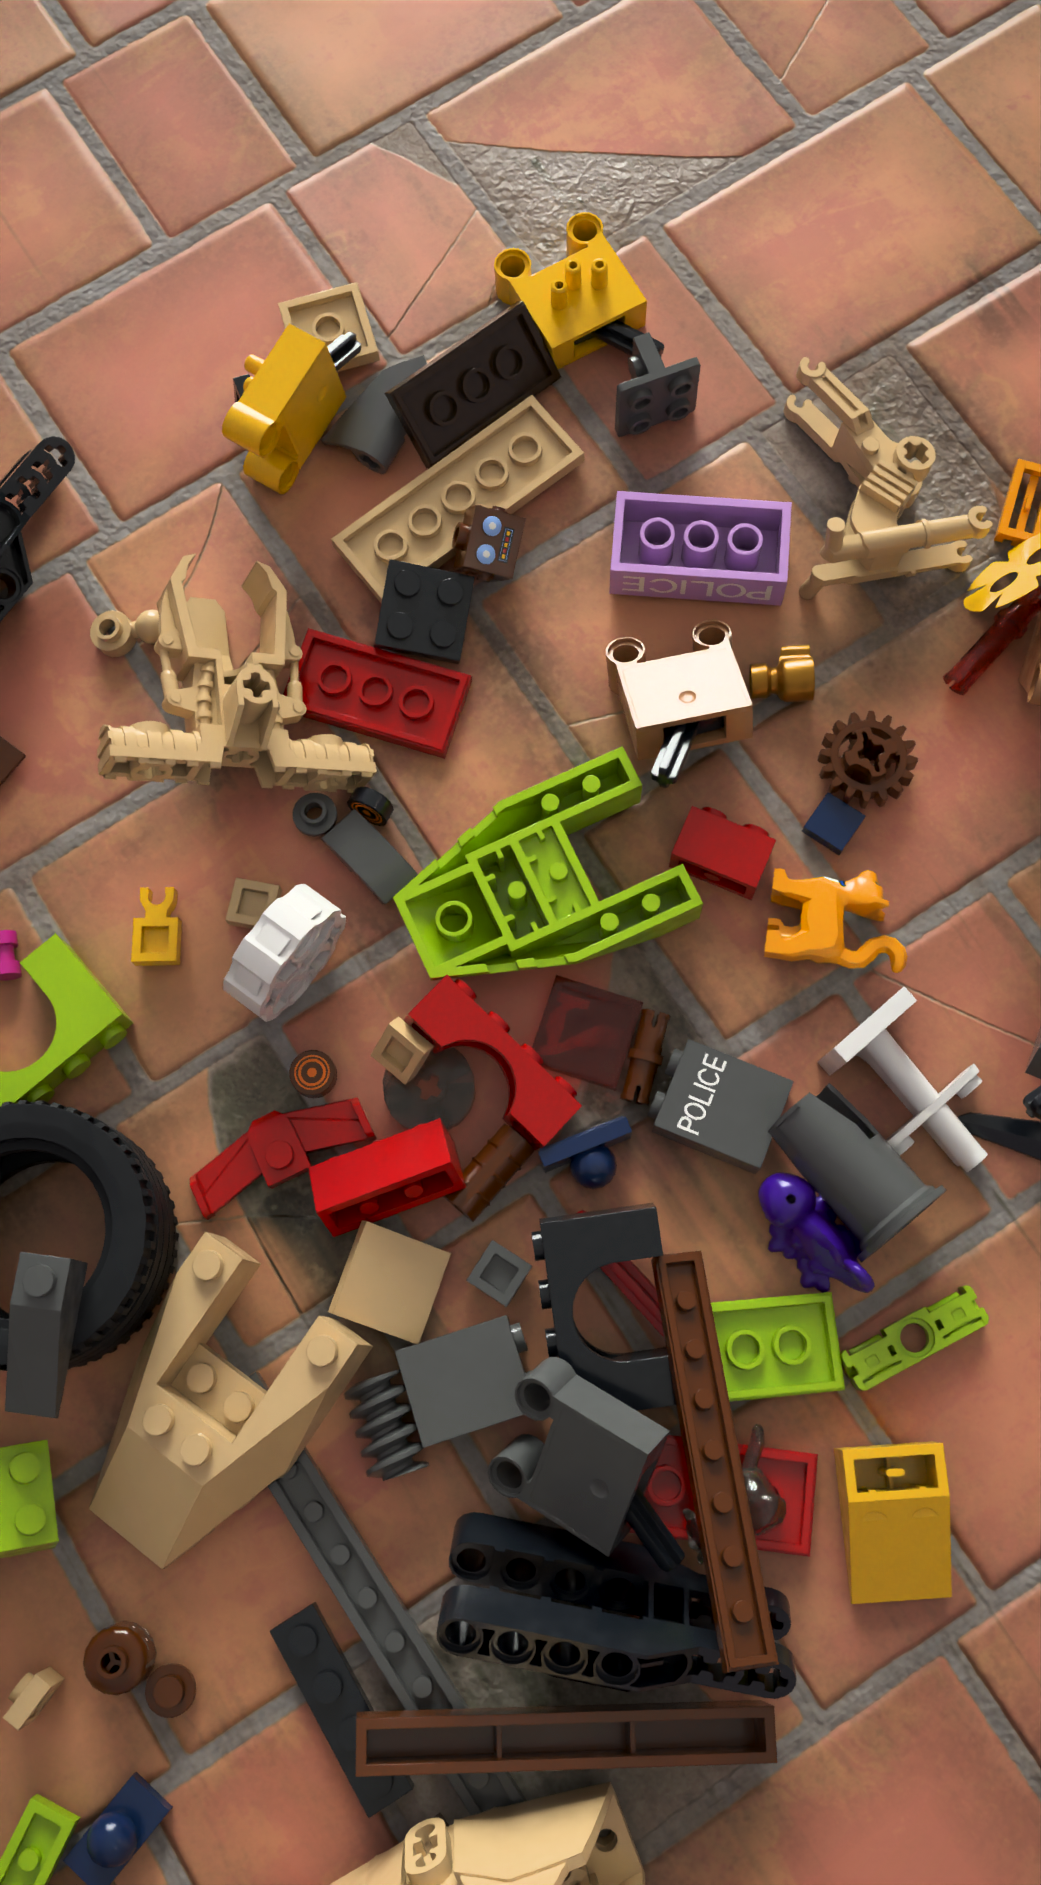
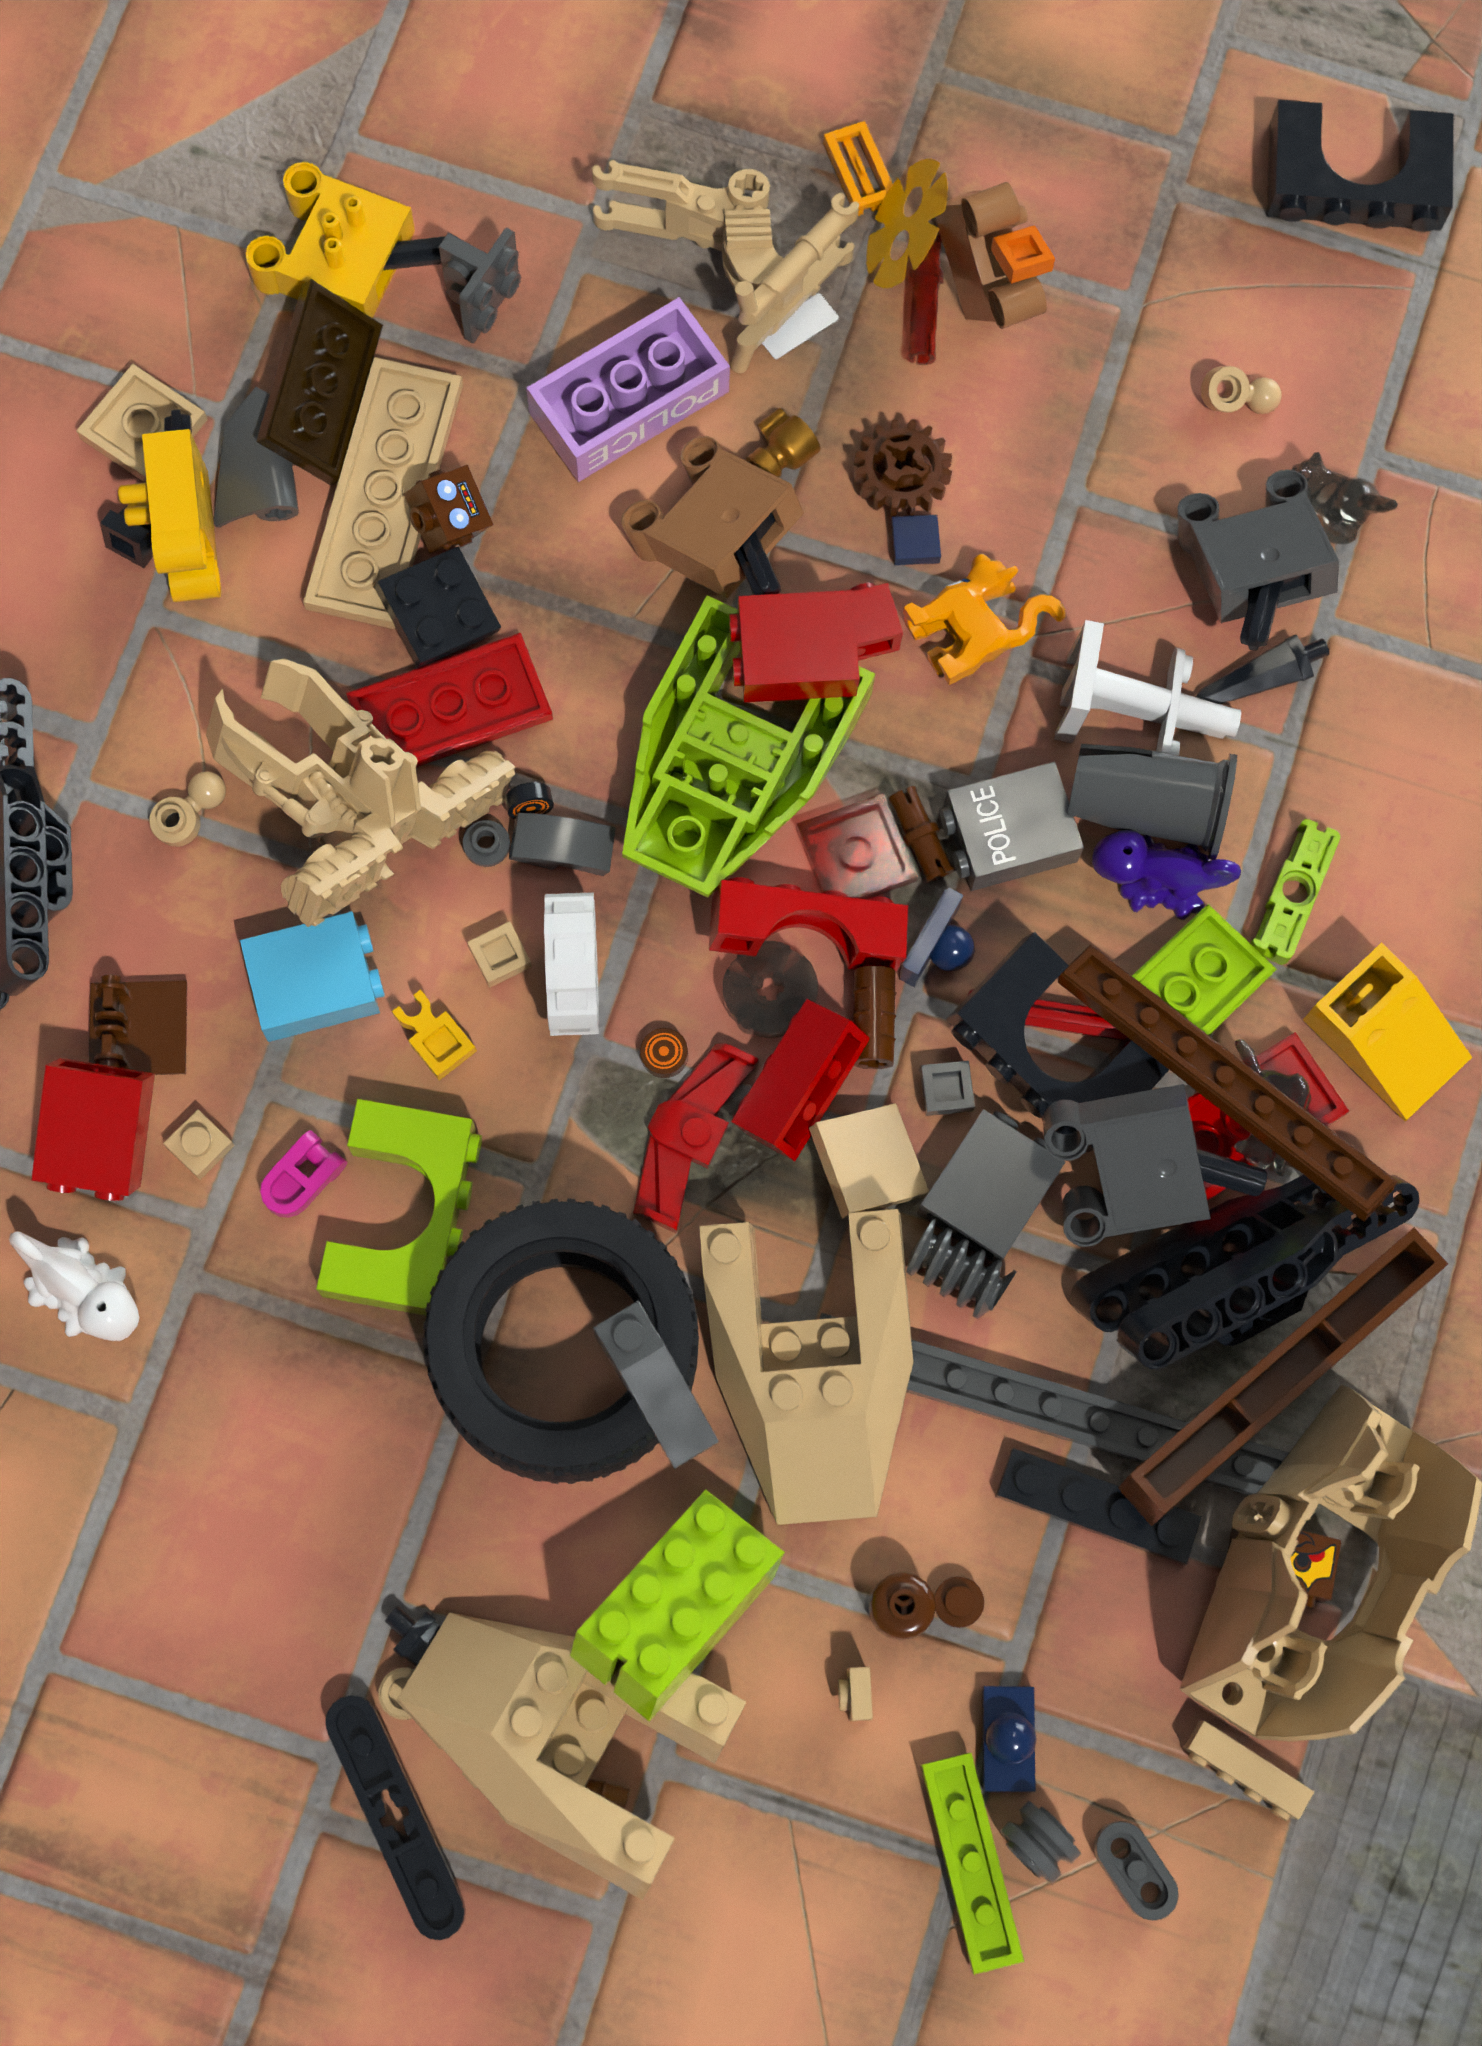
camera: 50 degrees left, 0 degrees up
tan plate [370,1017,434,1085] -> none
none -> medium azure brick [240,911,385,1042]
none -> red brick [729,590,860,703]
none -> white sticker [762,293,839,359]

